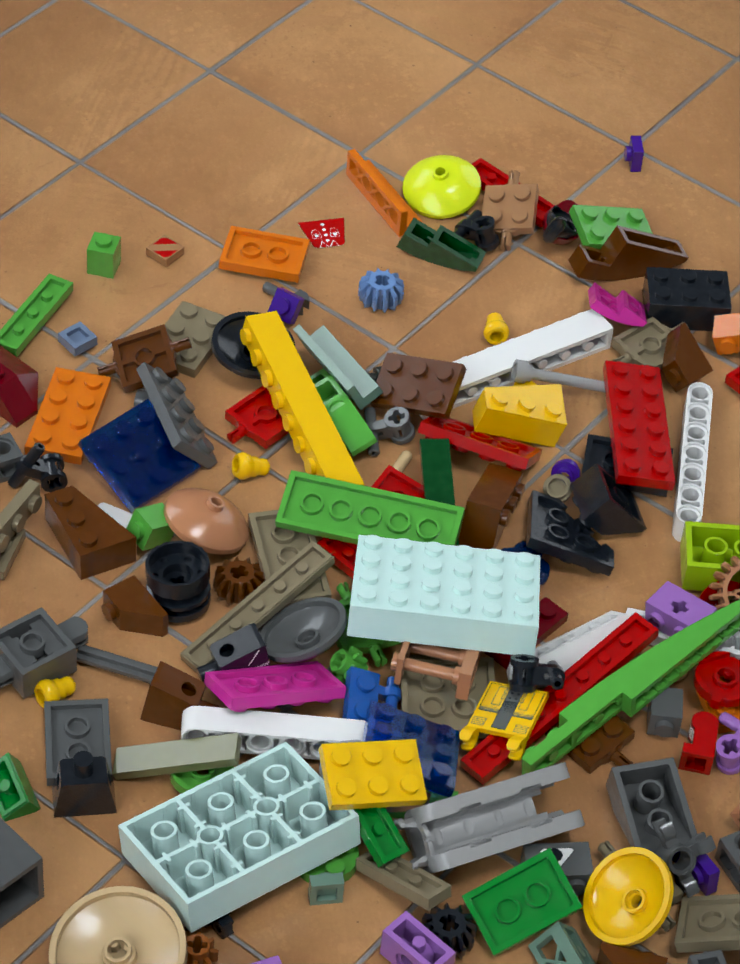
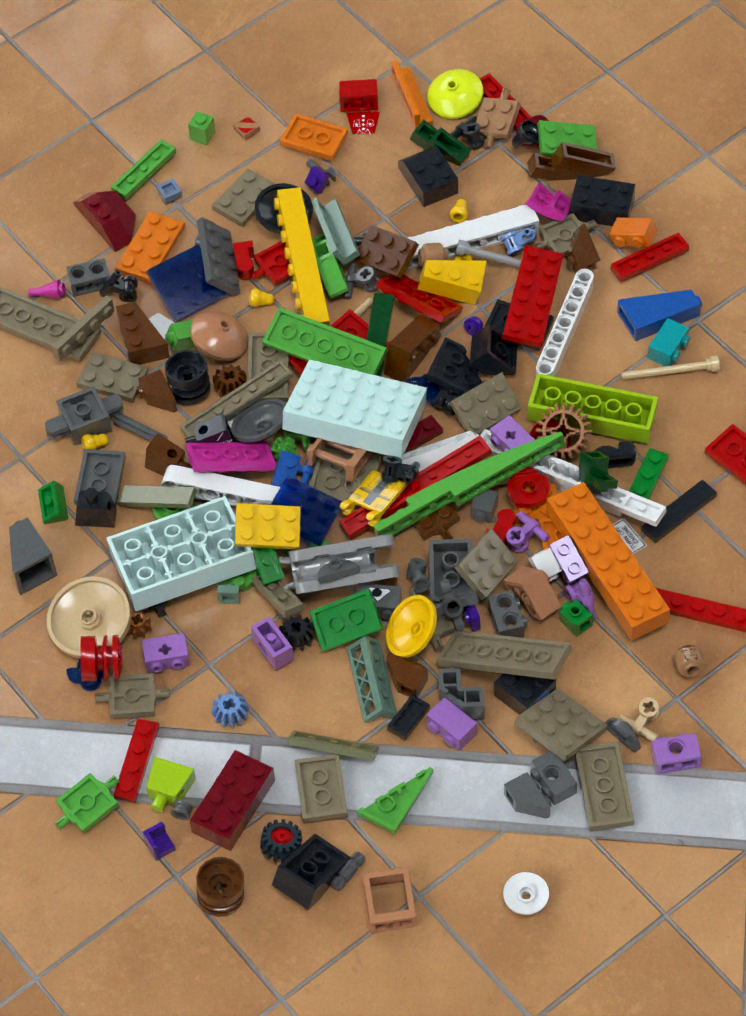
camera: 20 degrees right, 10 degrees up
reddish brown plate [97,324,192,393] -> none
medium blue gear [358,268,404,313] -> none
dark tan plate [543,474,572,502] -> none
dark purple plate [624,135,644,172] -> none
none -> dark tan plate [76,352,148,403]
none -> red leg [233,240,254,280]
none -> dark grey plate [318,559,360,584]
none -> red bracket [339,79,378,112]
none -> black brick [398,146,458,207]
none -> dark grey leg [406,558,430,592]
none -> medium nougat head [418,243,448,267]
none -> black wheel [434,388,459,416]
none -> dark tan plate [449,372,522,434]
none -> dark tan plate [454,529,518,600]
none -> medium blue piece [500,228,537,257]

